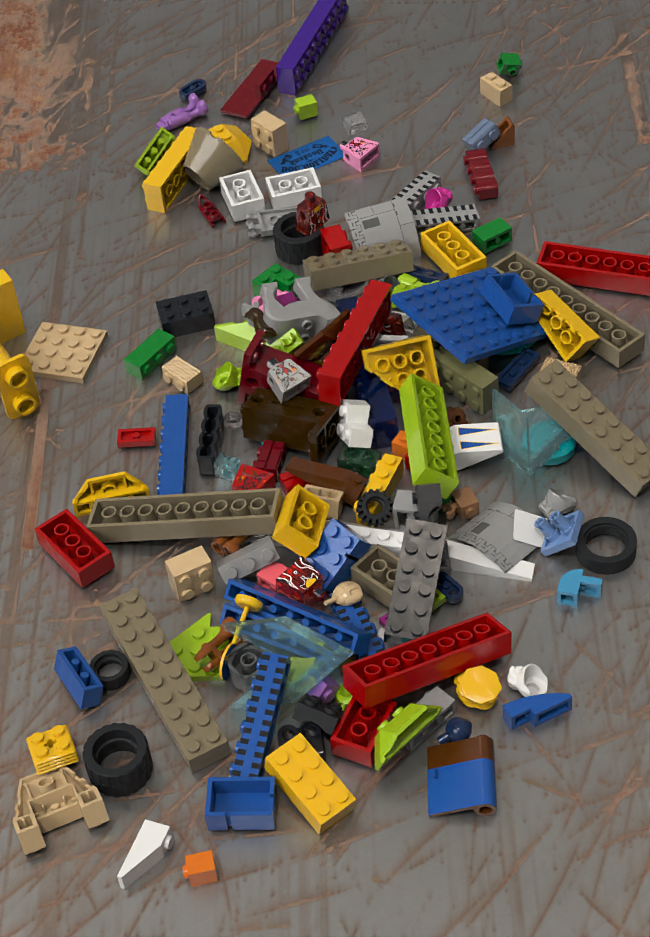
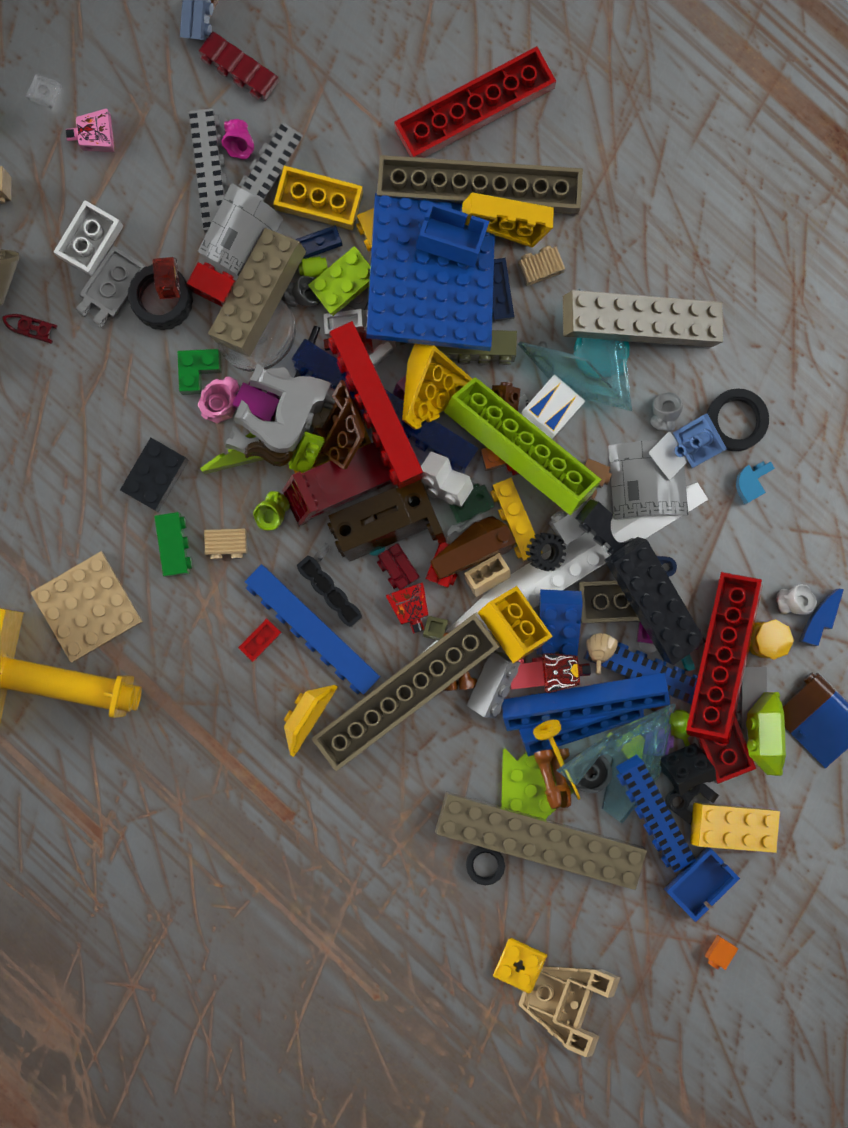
camera: 50 degrees left, 40 degrees up
red brick [35,509,115,588] -> none
blue brick [54,646,103,709] -> none
black tyre [82,723,153,797] -> none
white slope [117,819,174,889] -> none
tan brick [165,545,216,603] -> none
clear light blue brick [213,451,241,482] -> none
white brick [219,170,265,222] -> none
clear blue sticker [267,135,343,174] -> none
light grey torso [267,358,311,403] -> none
dark blue piece [437,717,472,745] -> none
green brick [472,217,512,254] -> none

